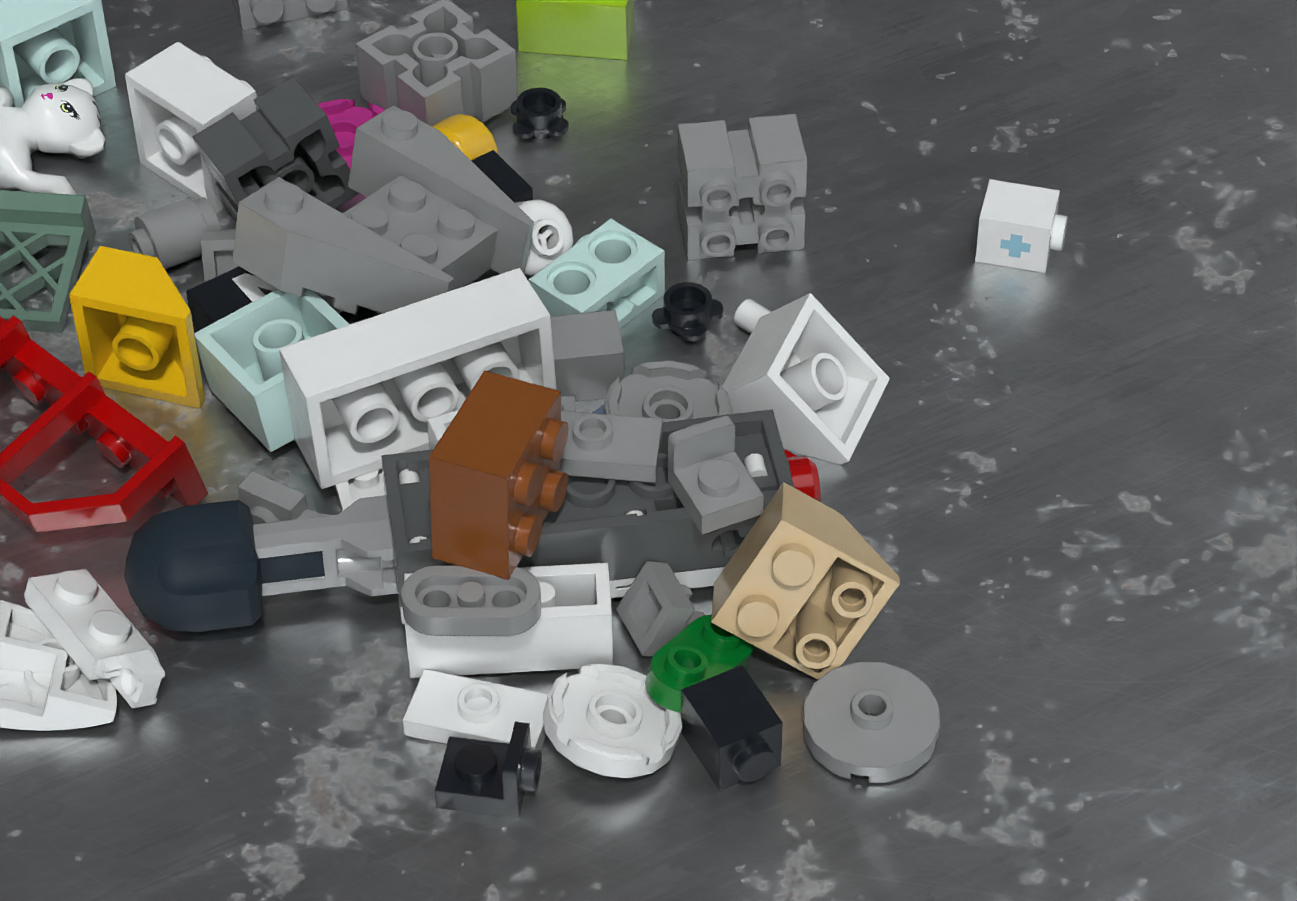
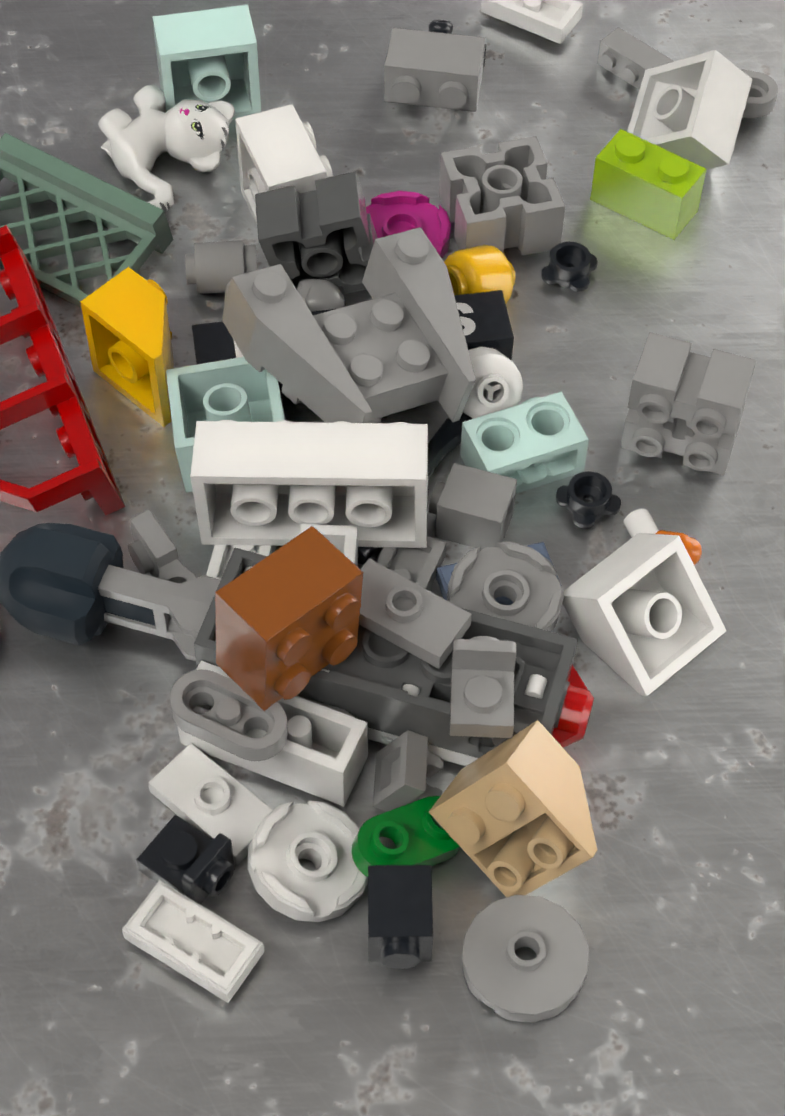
camera: 25 degrees right, 10 degrees up
none -> white plate [122,880,265,1003]

